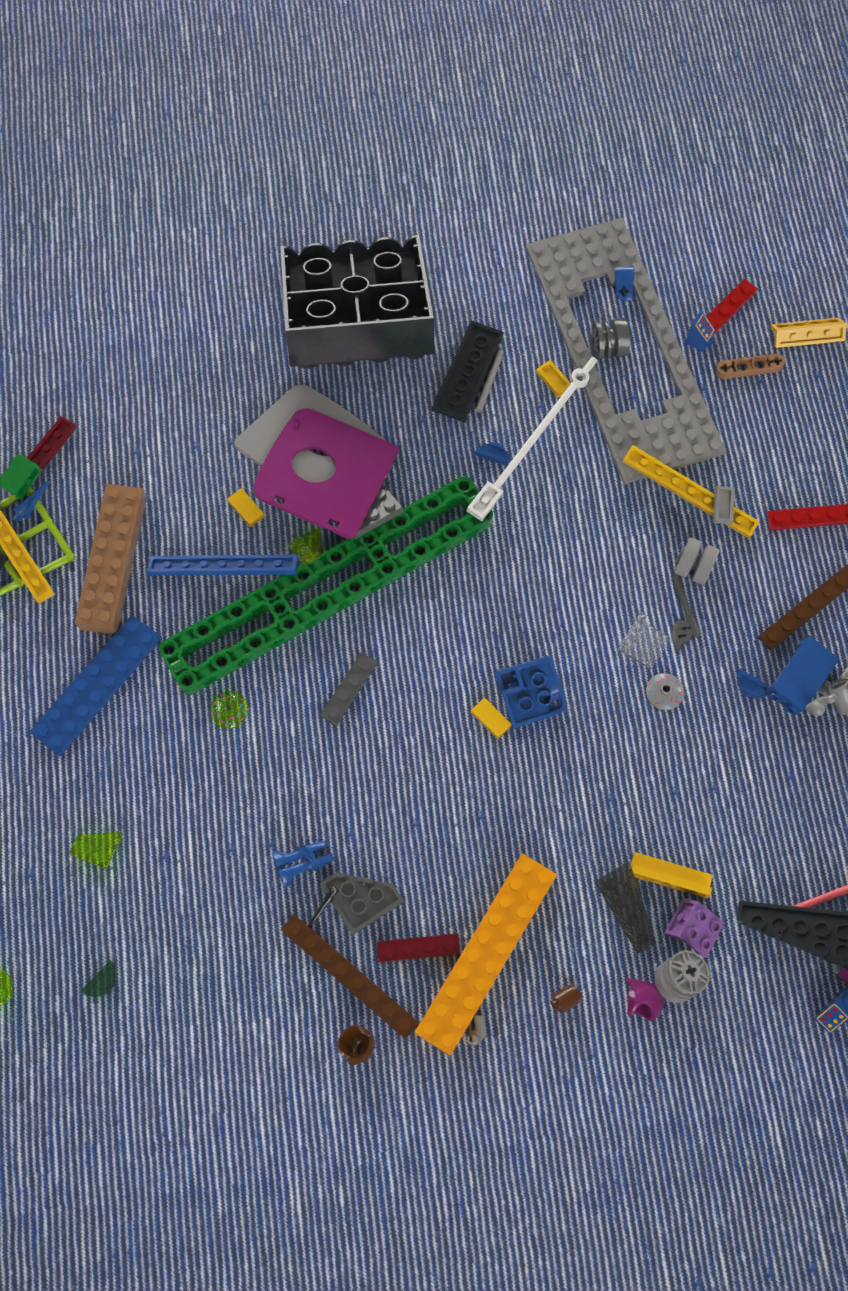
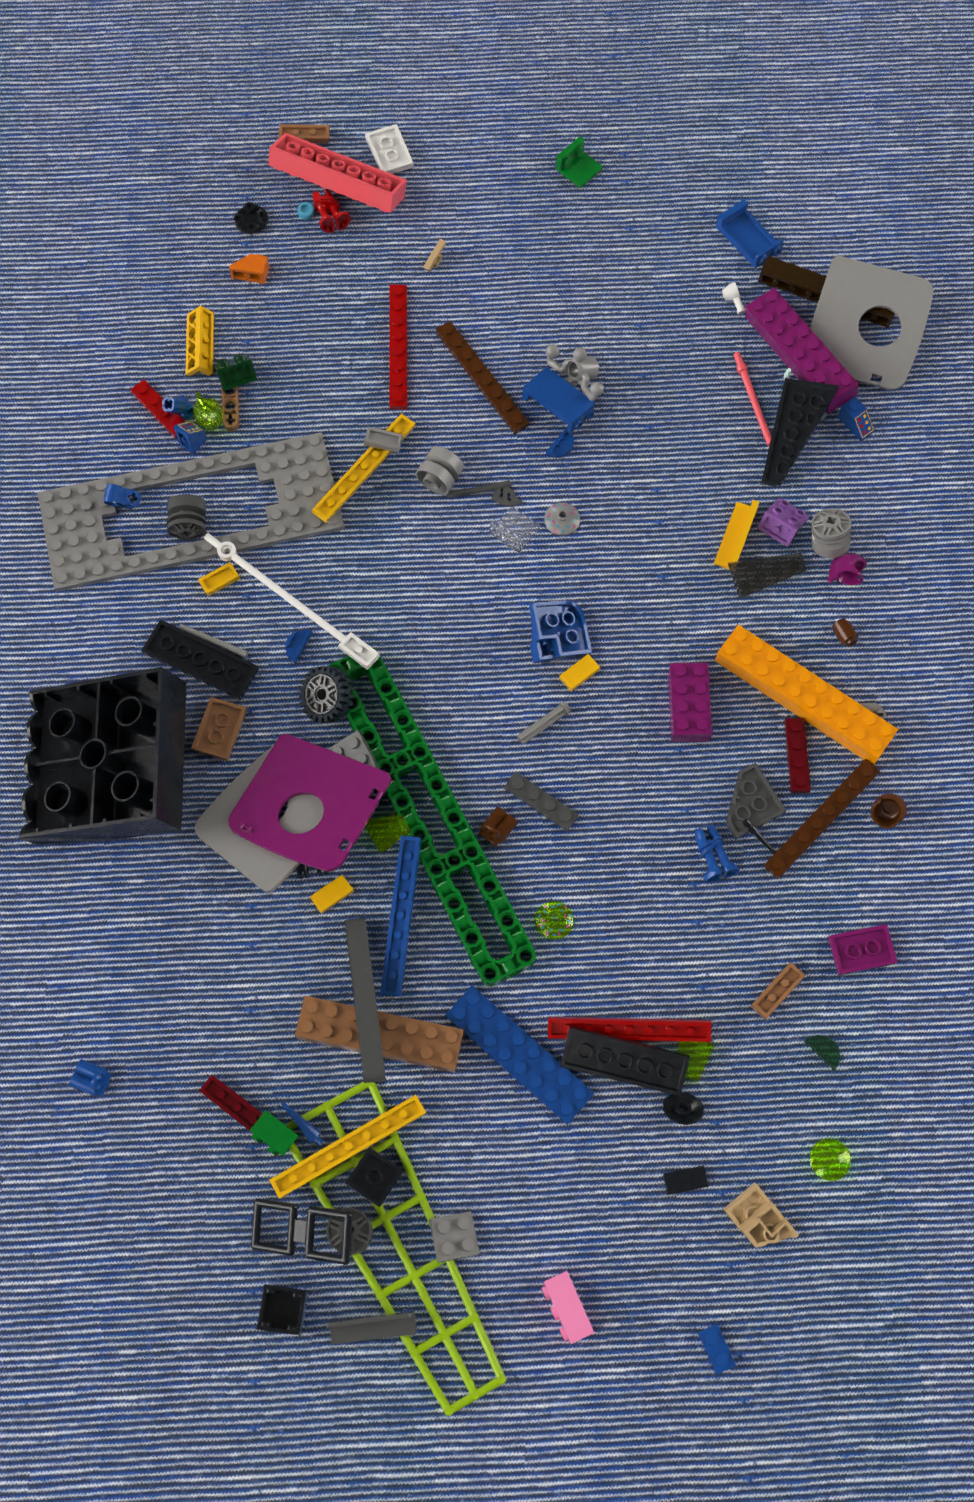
camera: 85 degrees left, 0 degrees up
none -> blue piece [69,1059,112,1096]
none -> blue piece [162,395,196,419]
none -> medium nougat plate [191,697,247,761]
none -> clear neon green piece [193,392,223,431]
none -> dark green bracket [213,353,257,391]
none -> wheel [299,666,354,723]
none -> dark grey beam [345,918,385,1083]
none -> reddish brown piece [478,807,518,847]
none -> light grey axle [517,701,571,744]
none -> red plate [548,1017,712,1042]
none -> black plate [560,1026,690,1096]
none -> black dish [663,1092,704,1125]
none -> magenta brick [668,663,712,742]
none -> medium nougat plate [750,962,806,1020]
none -> magenta plate [828,924,898,976]

